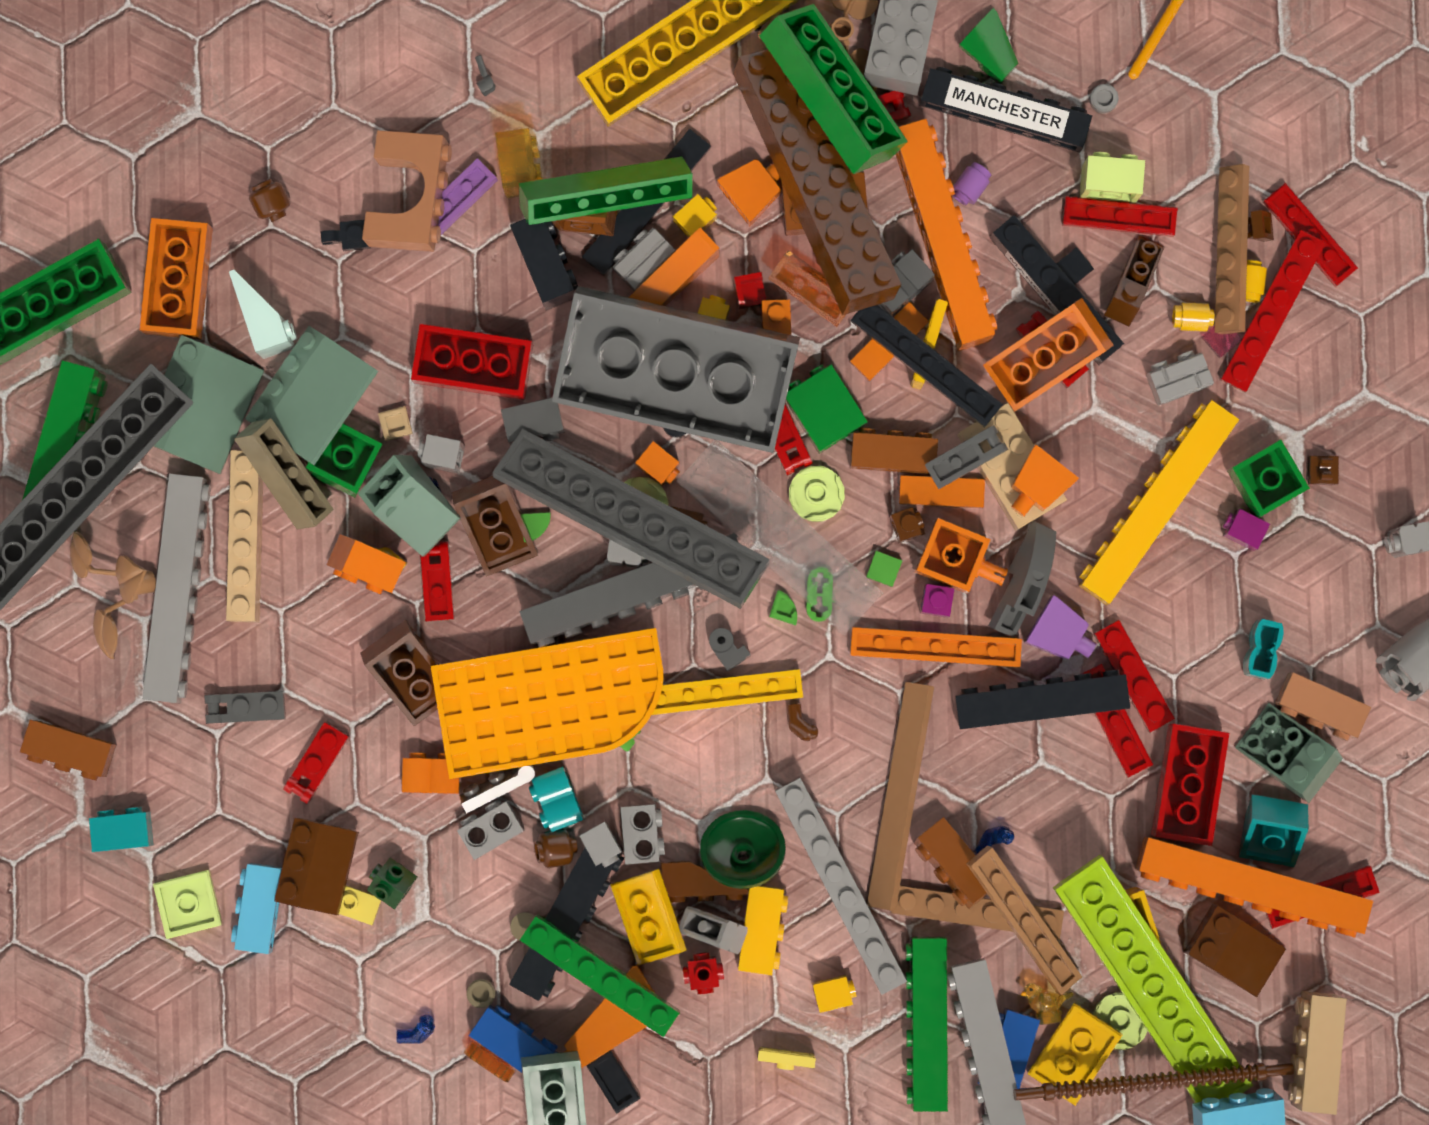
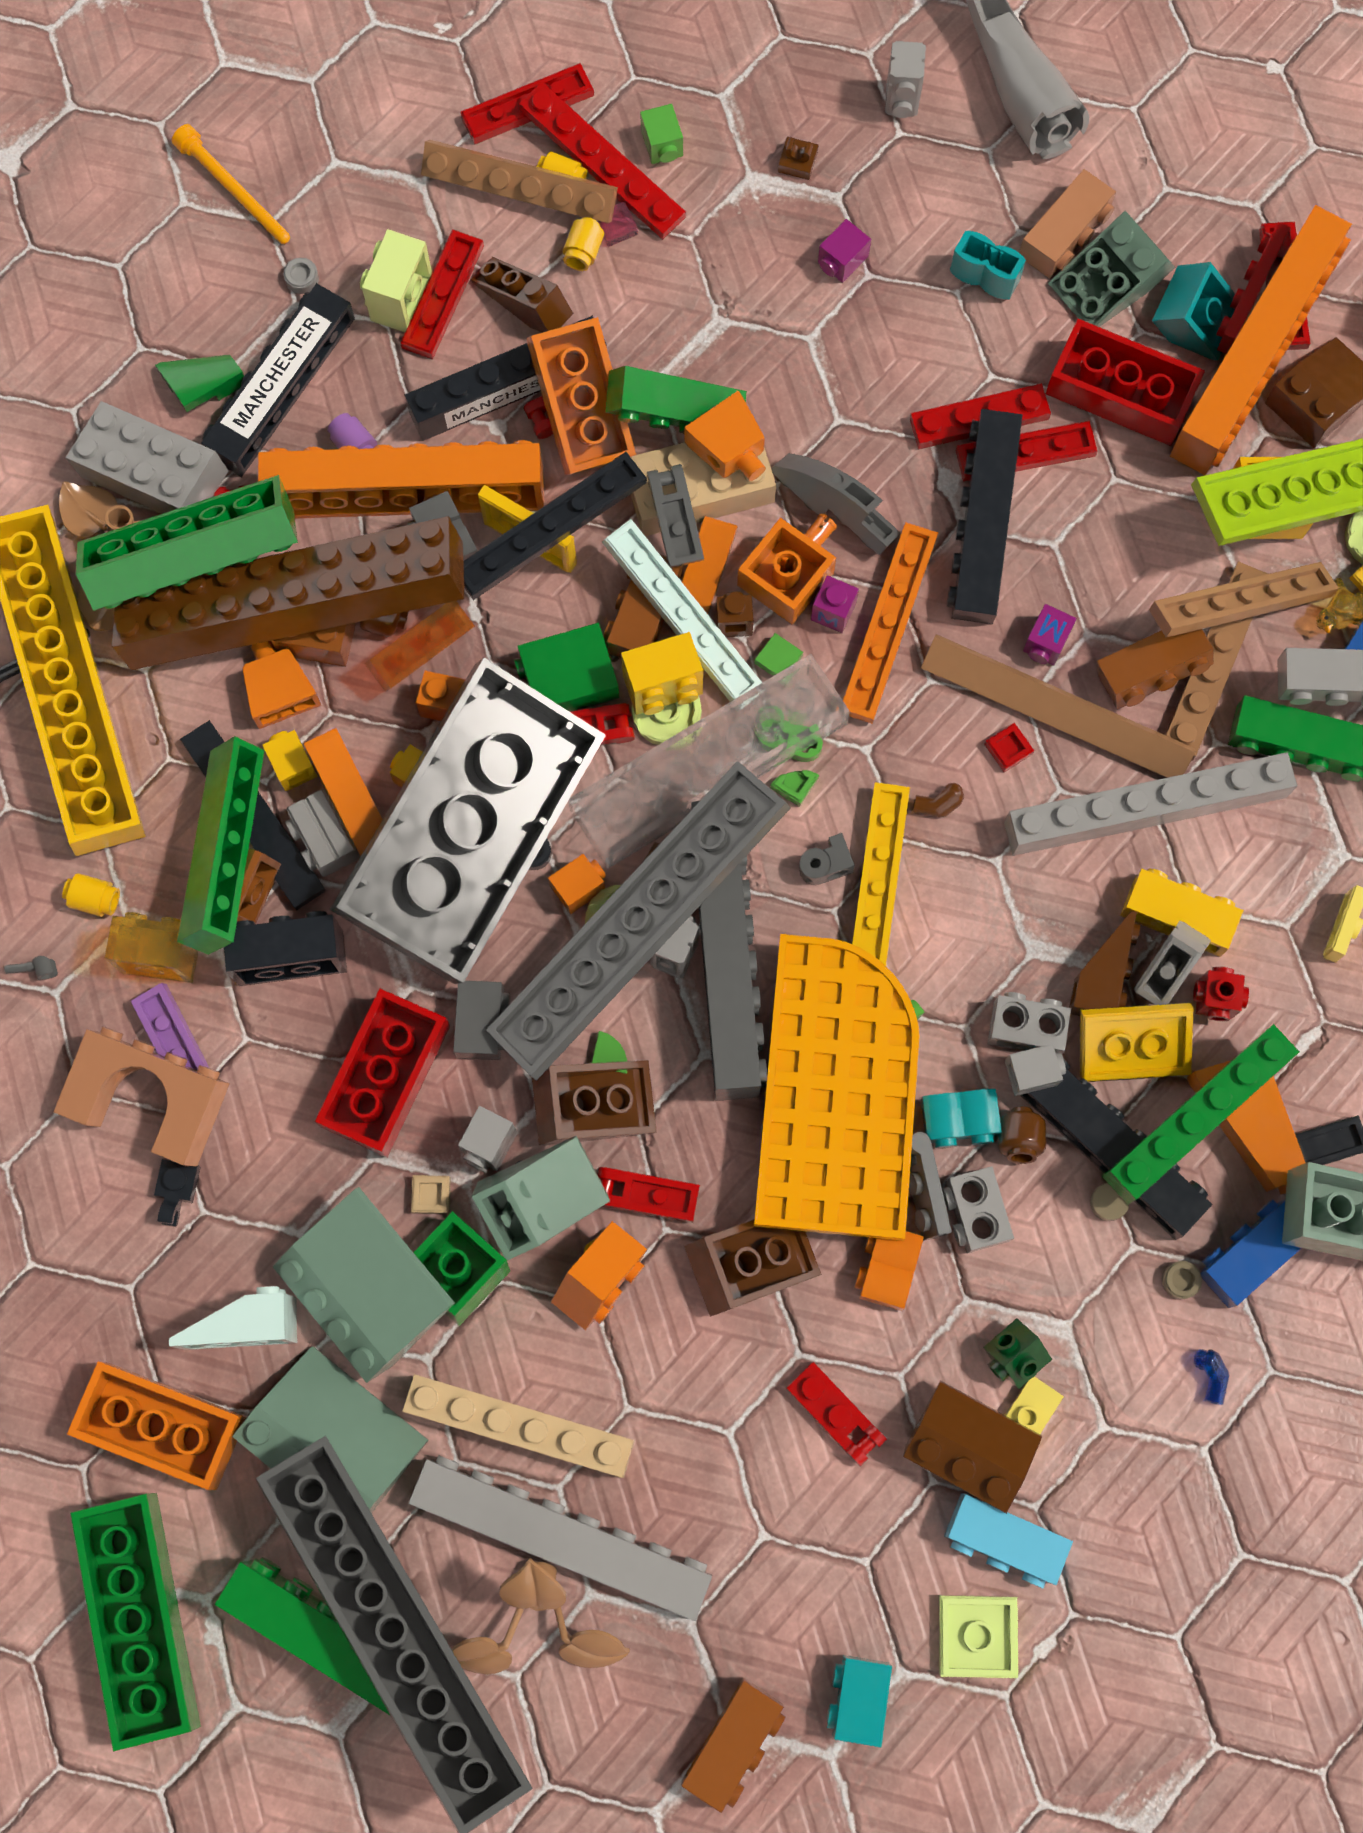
camera: 75 degrees left, 10 degrees down
dark grey plate [204,691,286,724] -> none
dark tan brick [234,418,334,530] -> none
reddish brown head [249,178,291,222] -> none
clear orange beam [464,1040,516,1083] -> none
dark green dish [700,810,786,889] -> none
red panel [734,272,766,309] -> none
yellow brick [812,975,857,1013] -> none
orange tile [850,302,929,382] -> none
clear blue arm [974,825,1015,854] -> none
medium lavender torso [1024,595,1097,659] -> none
black tile [1056,247,1094,285] -> none
yellow brick [1079,400,1240,605] -> none
light grey brick [1146,350,1214,406] -> none
green brick [1227,440,1310,518] -> none
reddish brown tile [1248,210,1274,242] -> none
none -> yellow brick [62,873,120,917]
none -> light aqua tile [602,519,763,707]
none -> green brick [605,366,747,434]
none -> yellow brick [621,632,703,715]
none -> bright green brick [640,104,683,164]
none -> red tile [984,723,1035,772]
none -> magenta brick [1023,604,1077,666]
none -> red plate [1216,222,1290,354]

